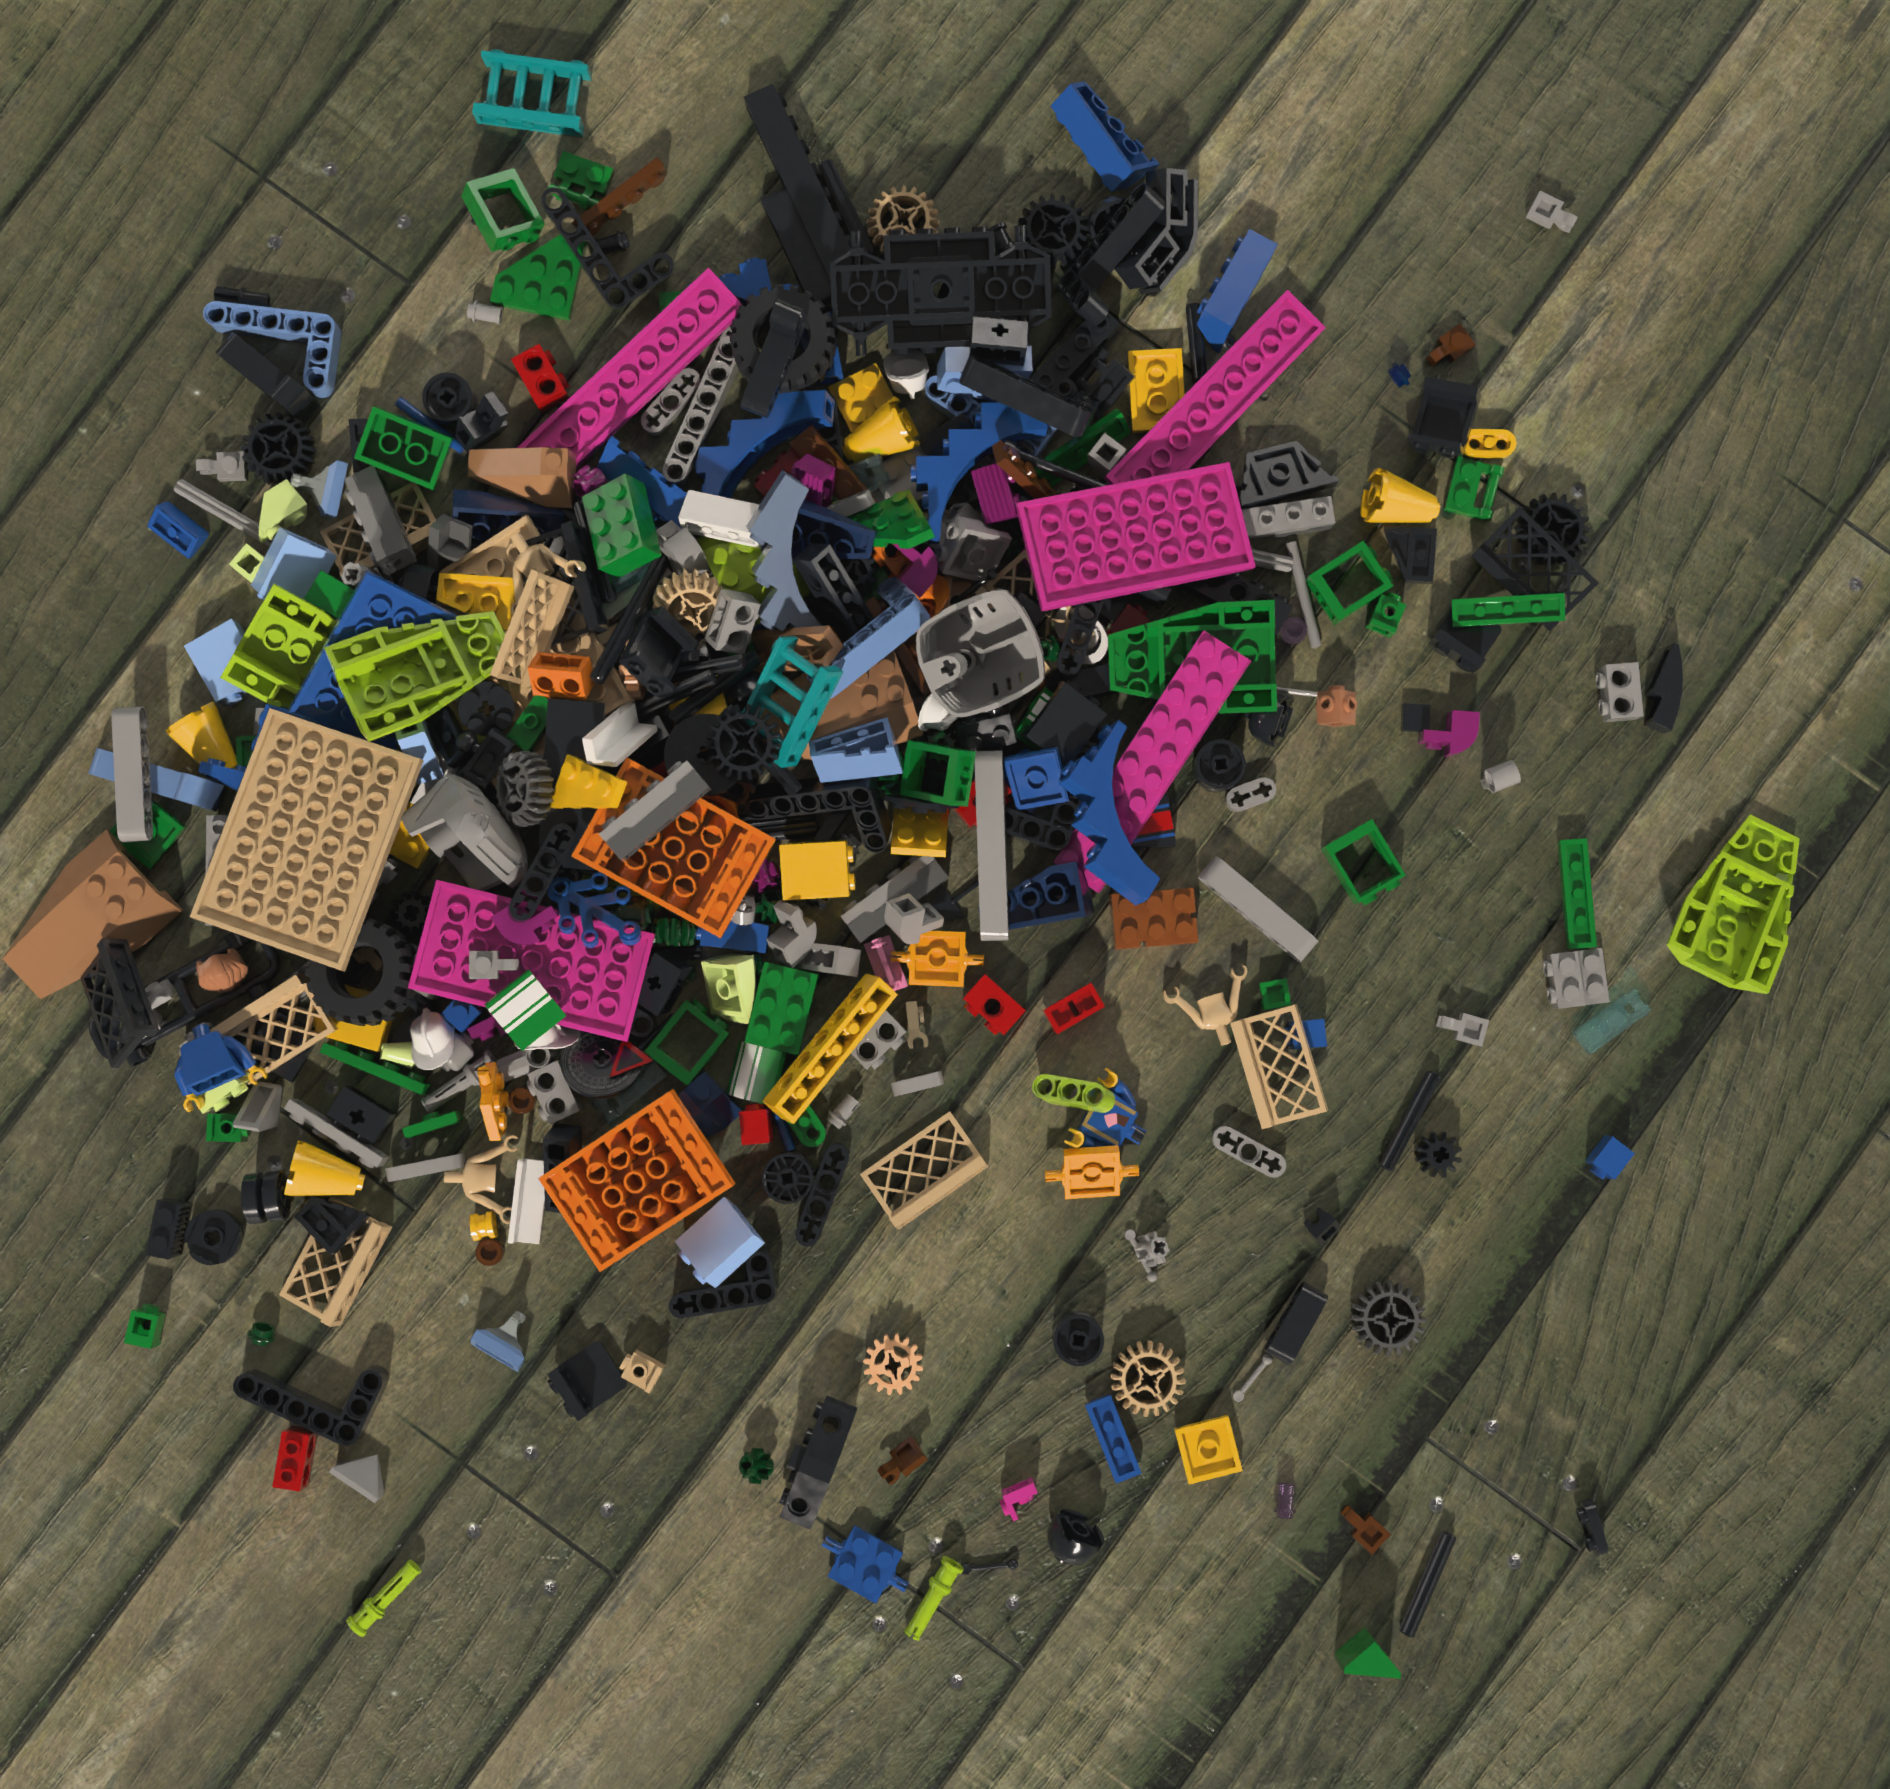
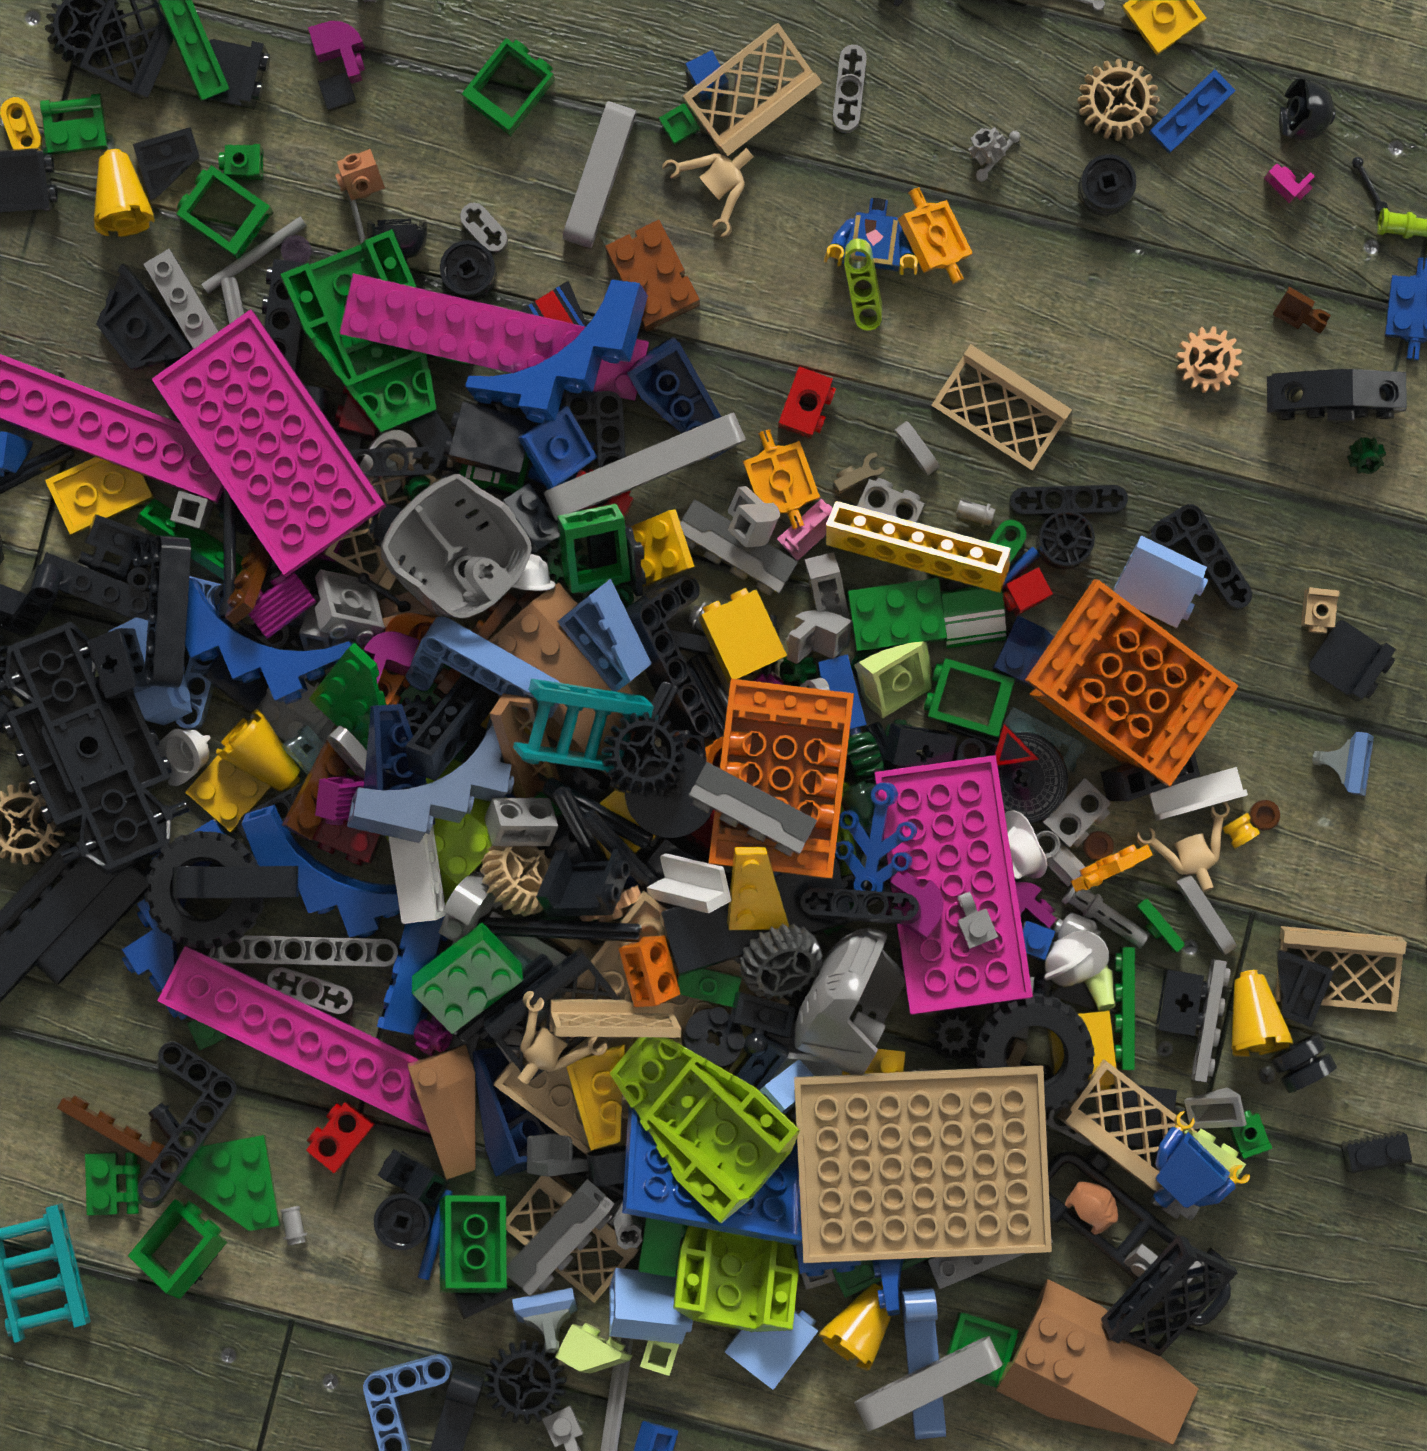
camera: 110 degrees left, 0 degrees up
black plate [184,1209,244,1265] -> none
slope [484,969,566,1051] -> none
black piece [931,880,979,921] -> none
red brick [1042,983,1105,1034] -> none

